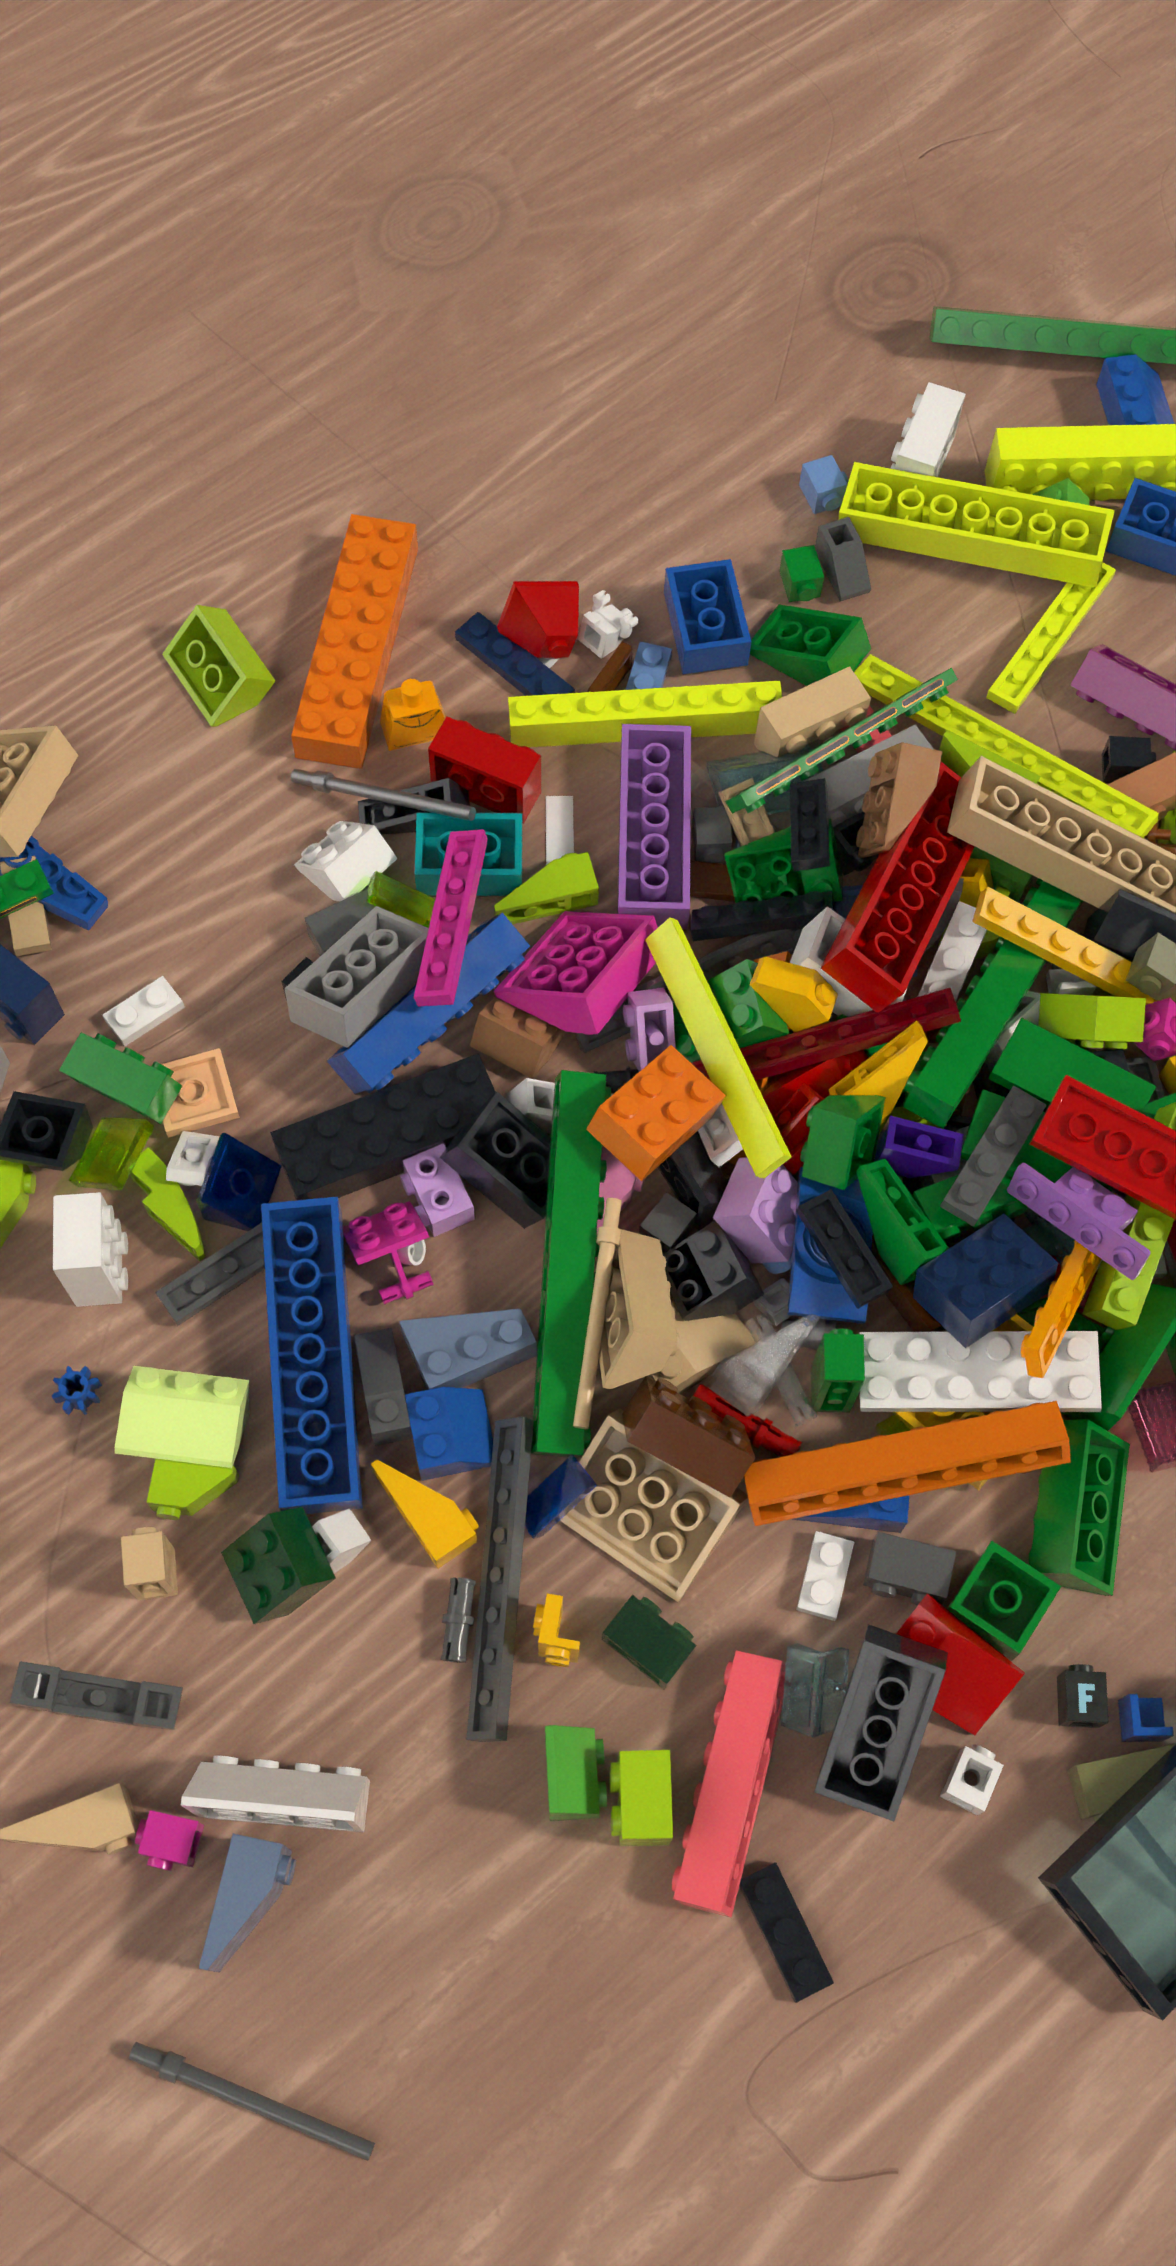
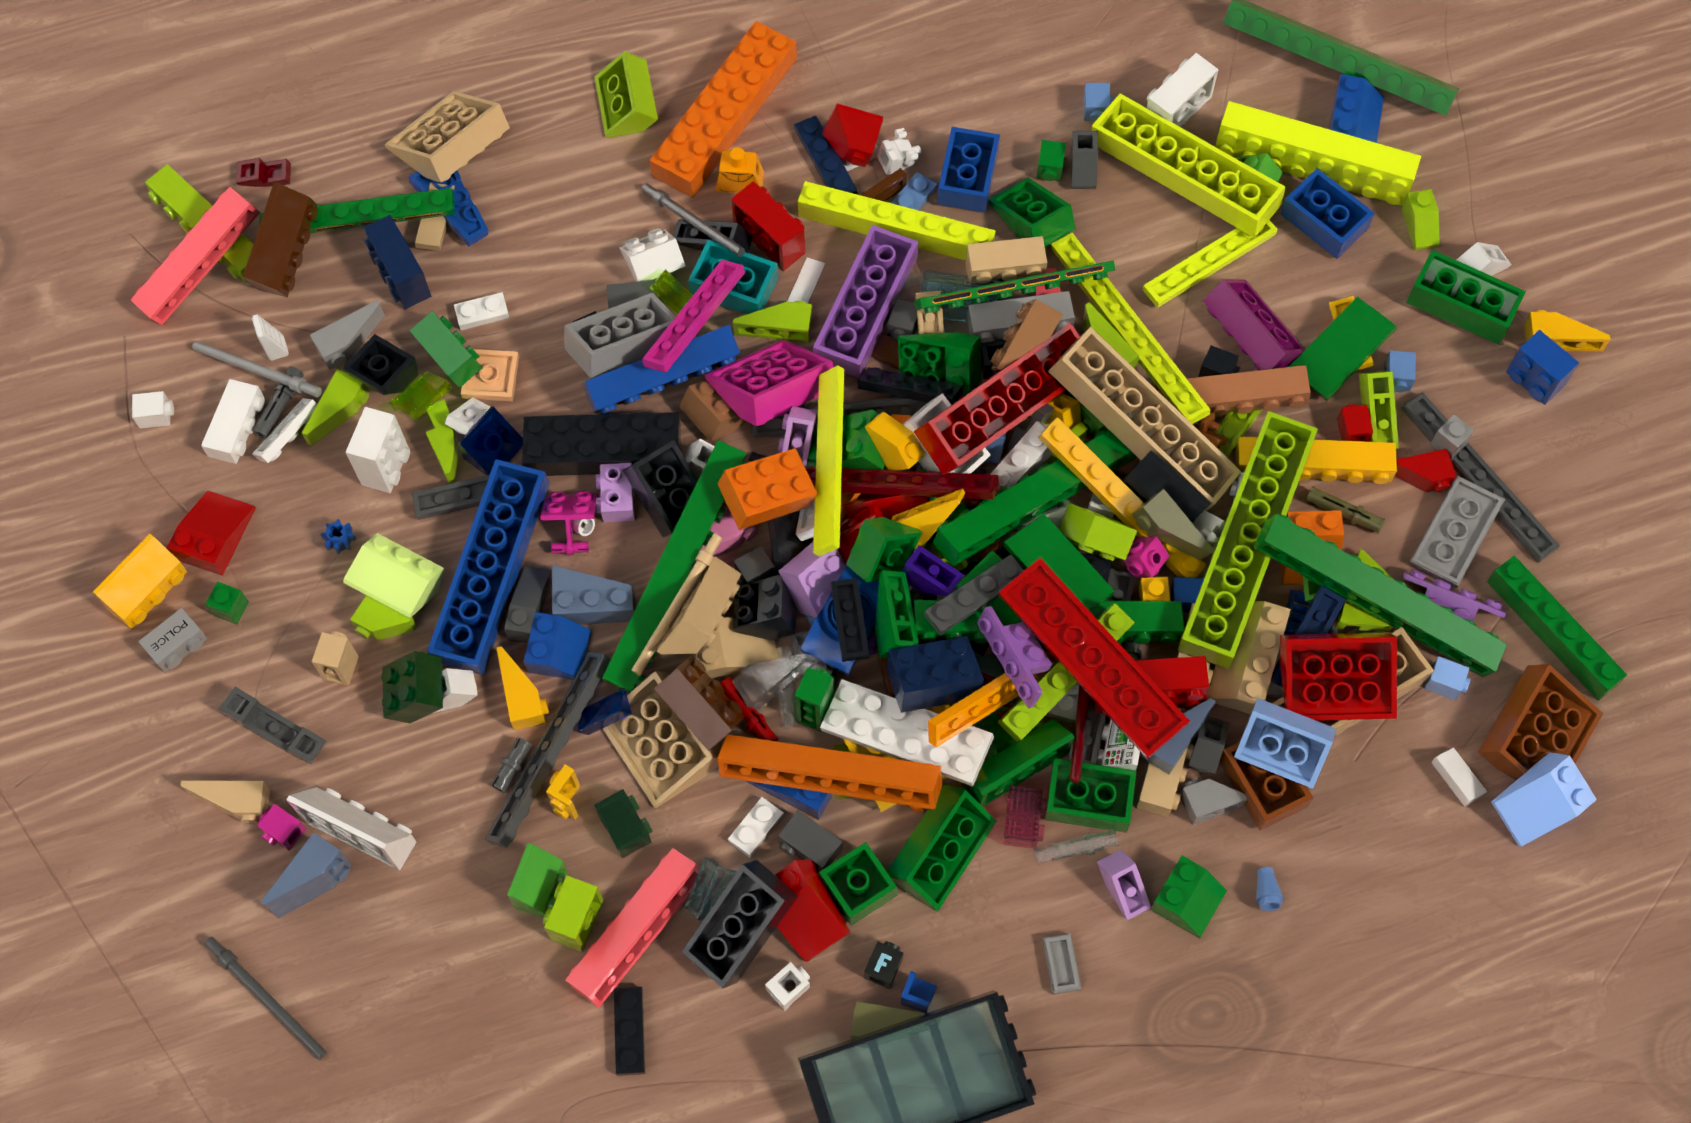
camera: 25 degrees right, 0 degrees up
black plate [790,778,830,872] -> none

